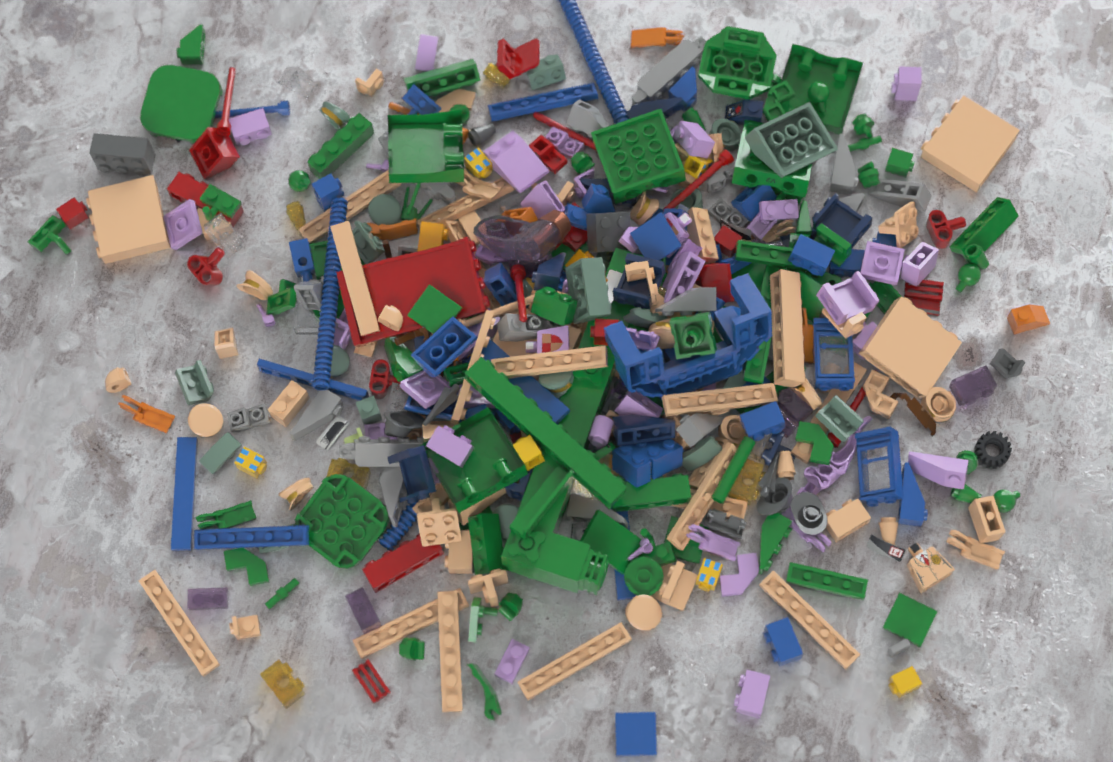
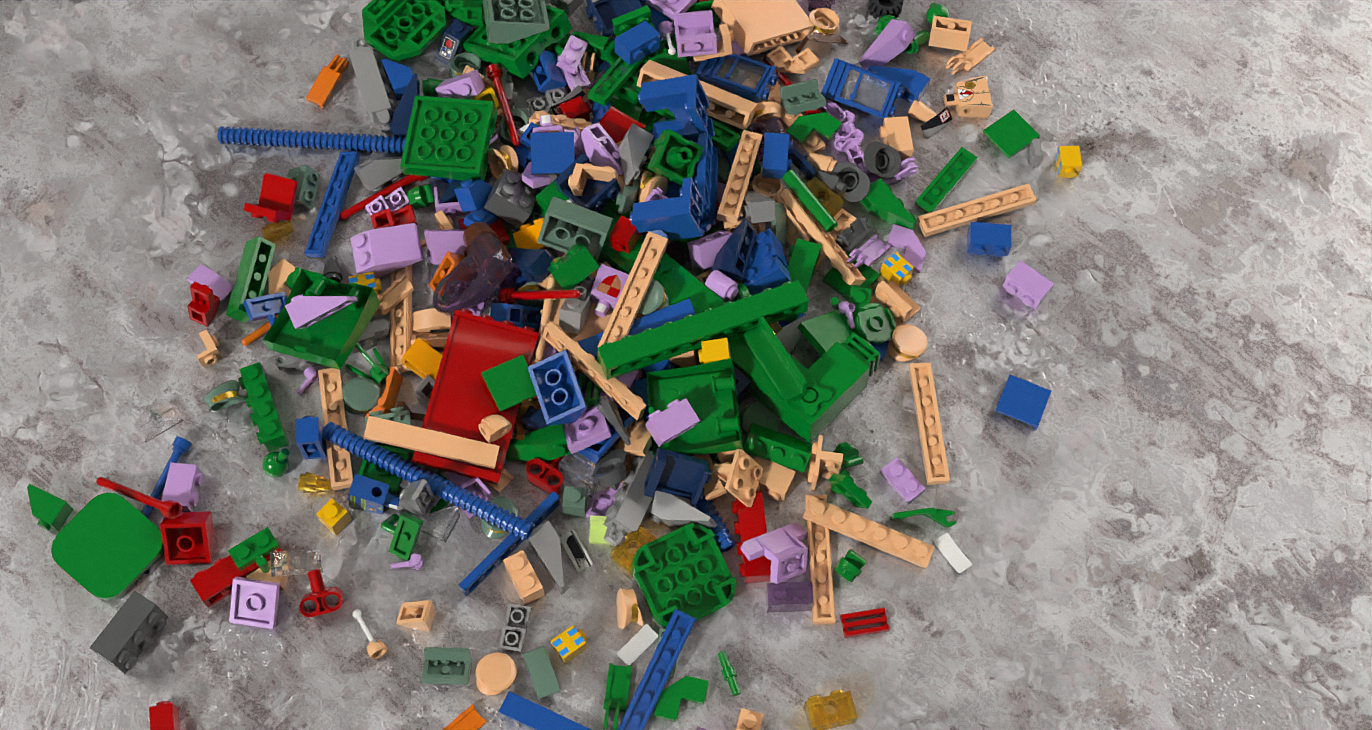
camera: 70 degrees left, 5 degrees down
light nougat brick [86,175,171,264] -> none
light nougat piece [236,270,273,301] -> none
none -> red brick [187,282,220,327]
none -> lavender slope [285,295,358,329]
none -> yellow brick [316,498,352,536]
none -> hinge [352,609,387,659]
none -> white sticker [617,624,658,665]
none -> hinge [658,21,676,55]
none -> lavender plate [741,523,808,584]
none -> white sticker [934,533,973,573]

